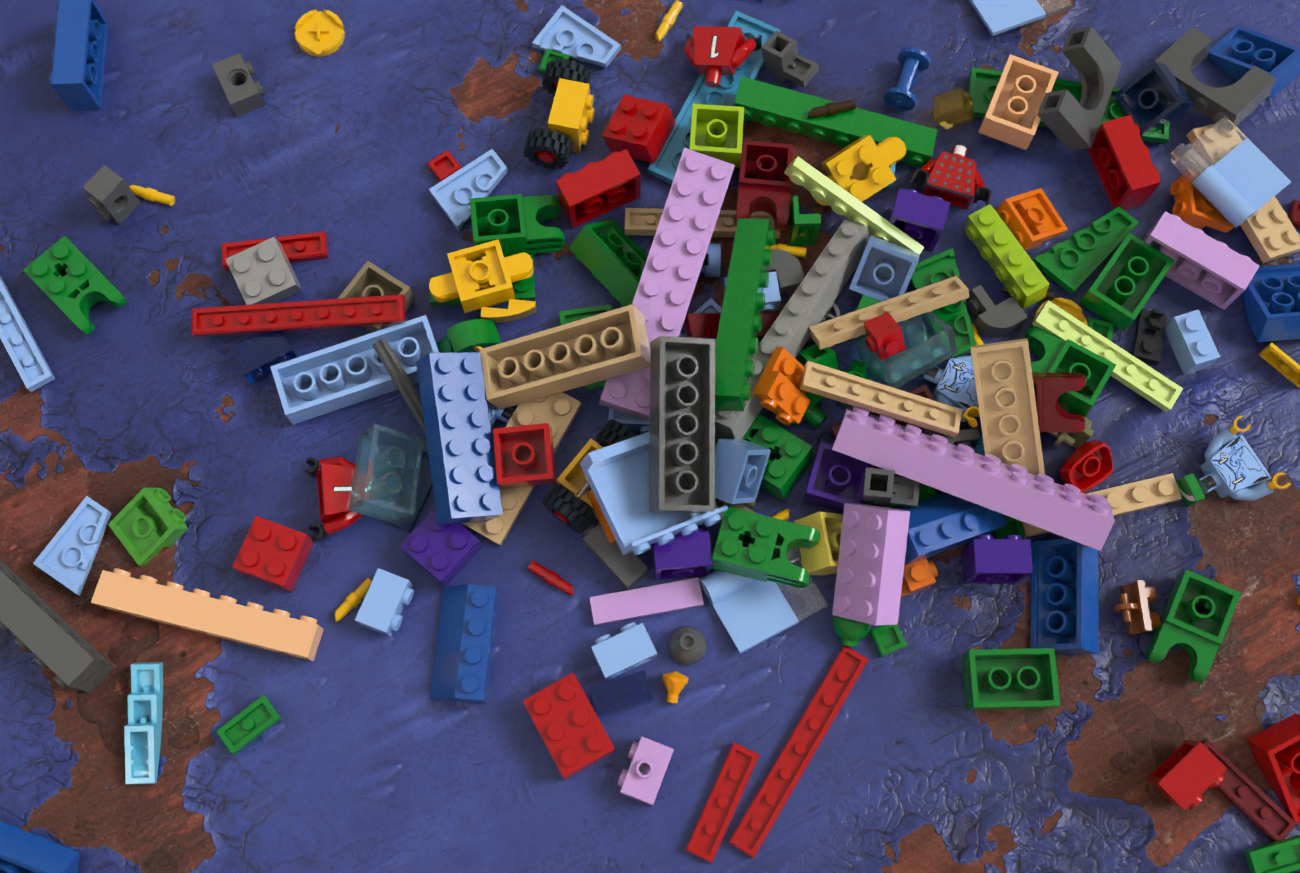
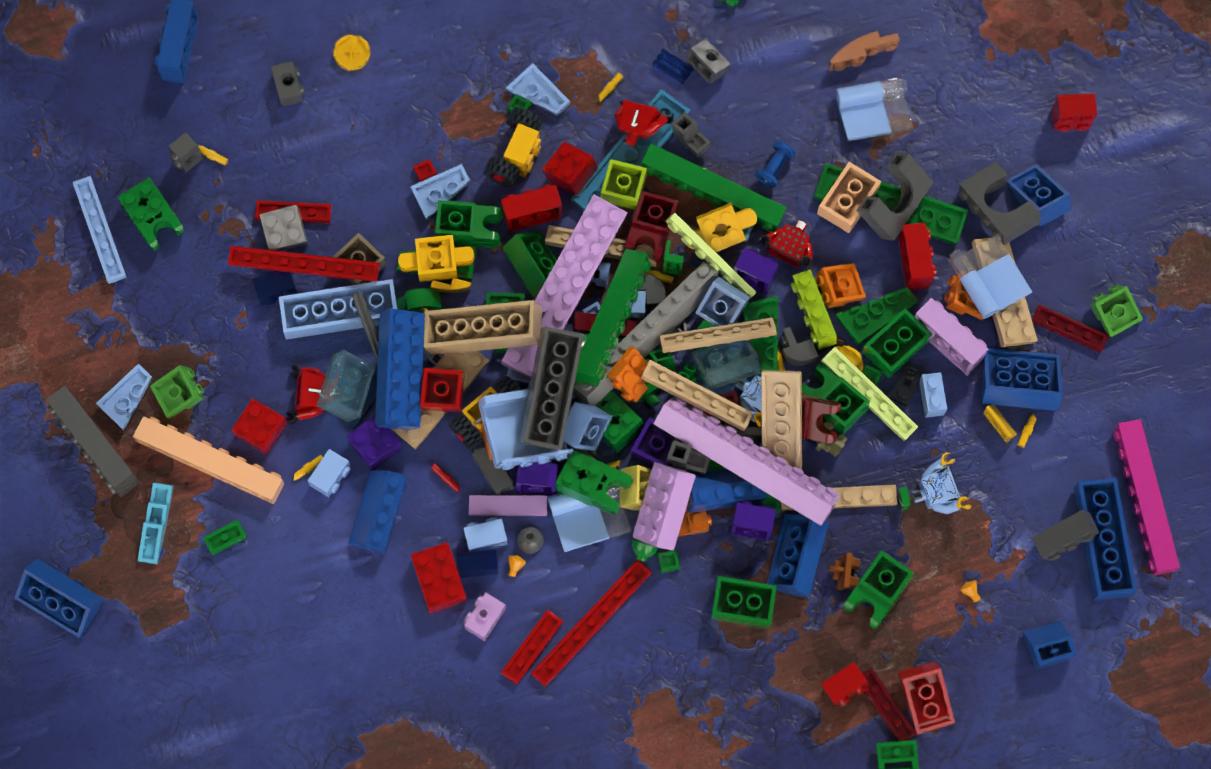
camera: 10 degrees right, 0 degrees up
dark brown piece [808,99,856,118] -> none
red brick [863,312,906,360] -> none
clear yellow brick [931,87,974,129] -> none
red piece [1059,440,1114,493] -> none
dark blue slope [1114,62,1194,135] -> none

